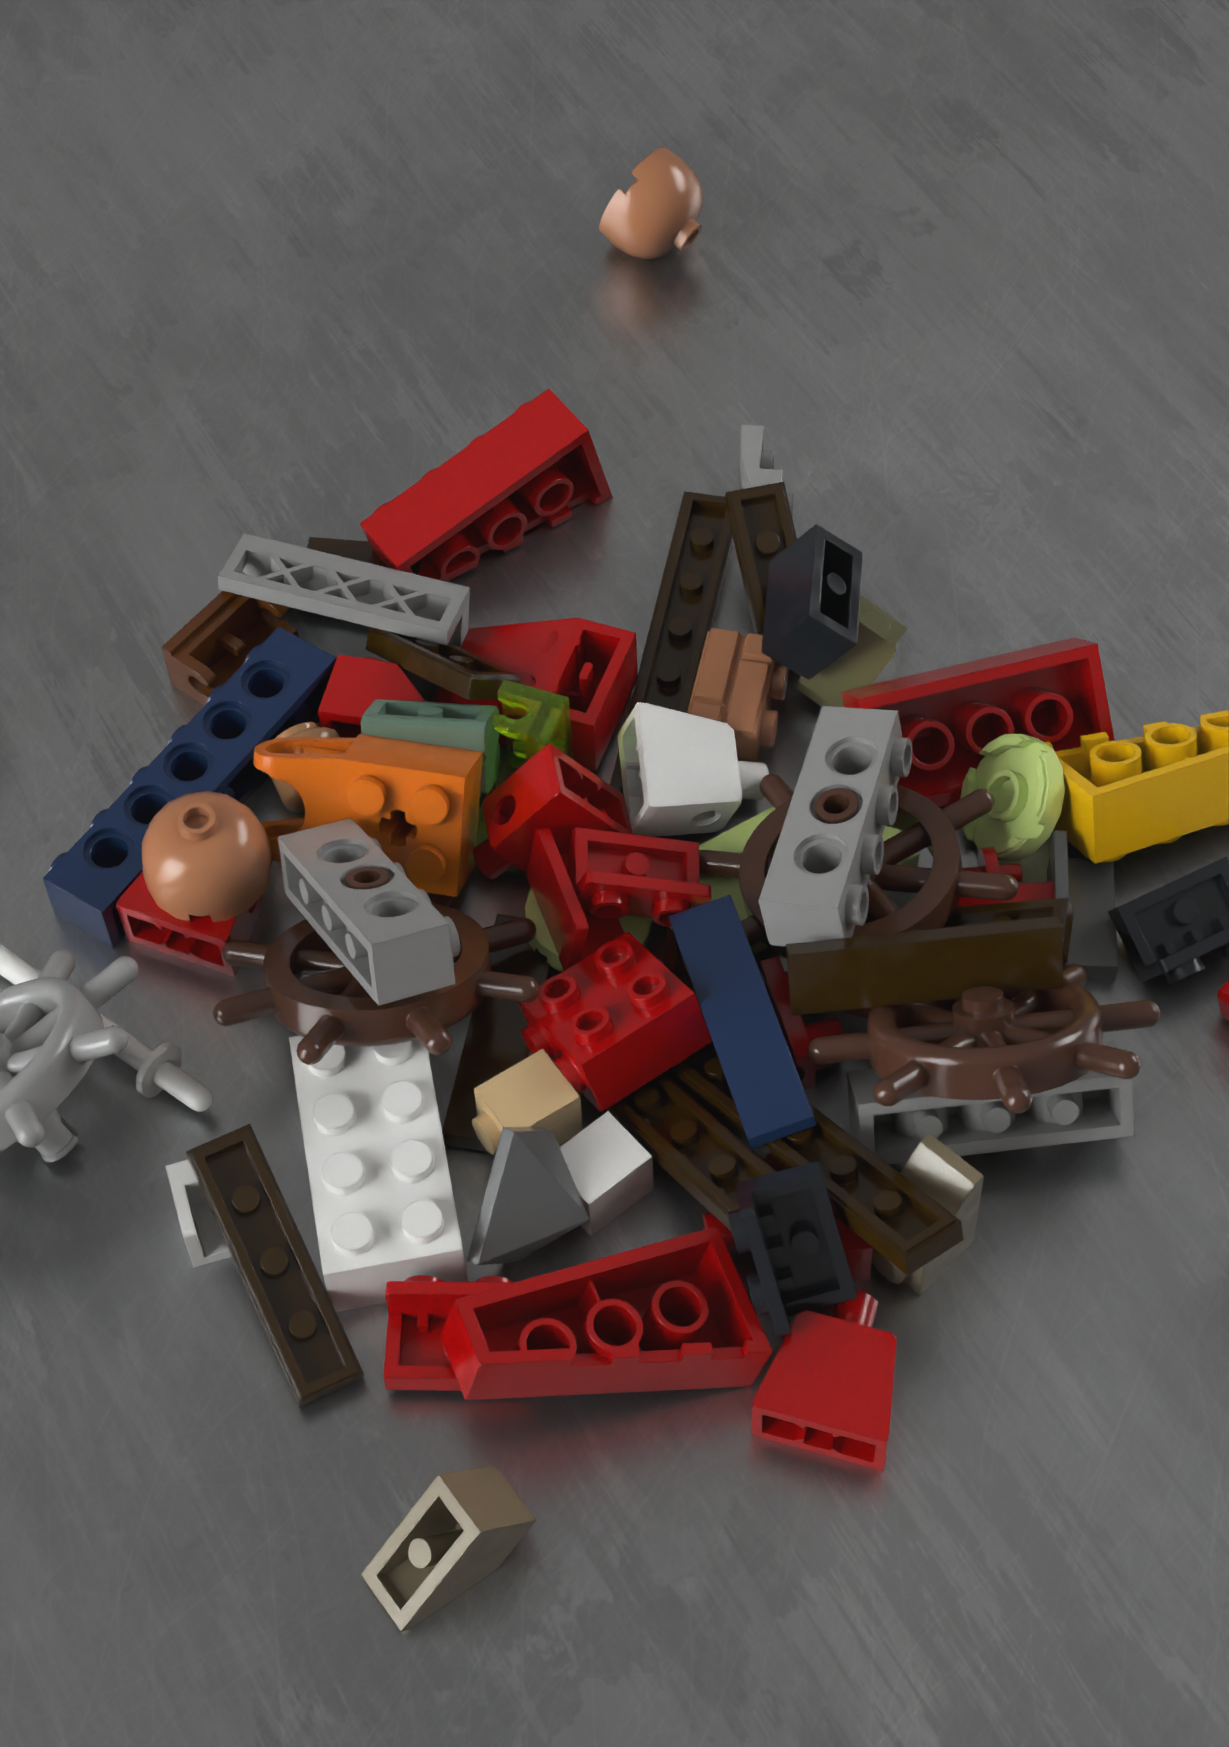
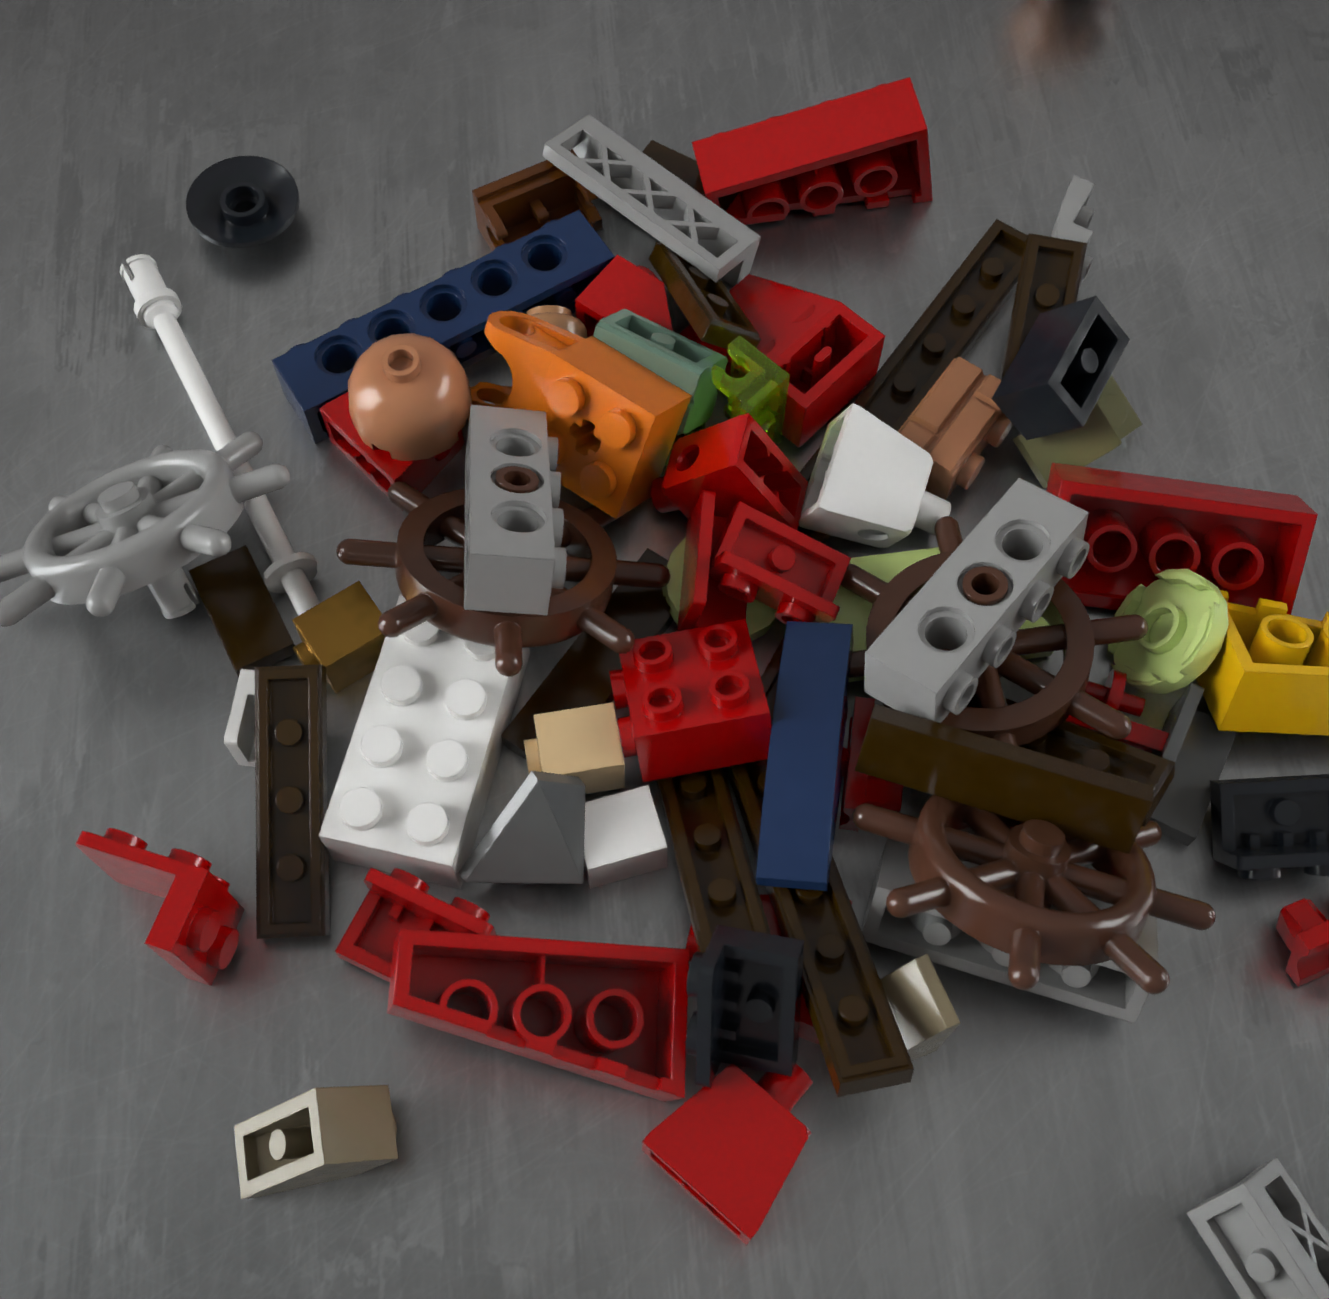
camera: 20 degrees right, 10 degrees up
none -> red bracket [75,828,245,986]
none -> dark brown tile [188,545,296,677]
none -> pearl gold brick [292,581,386,693]

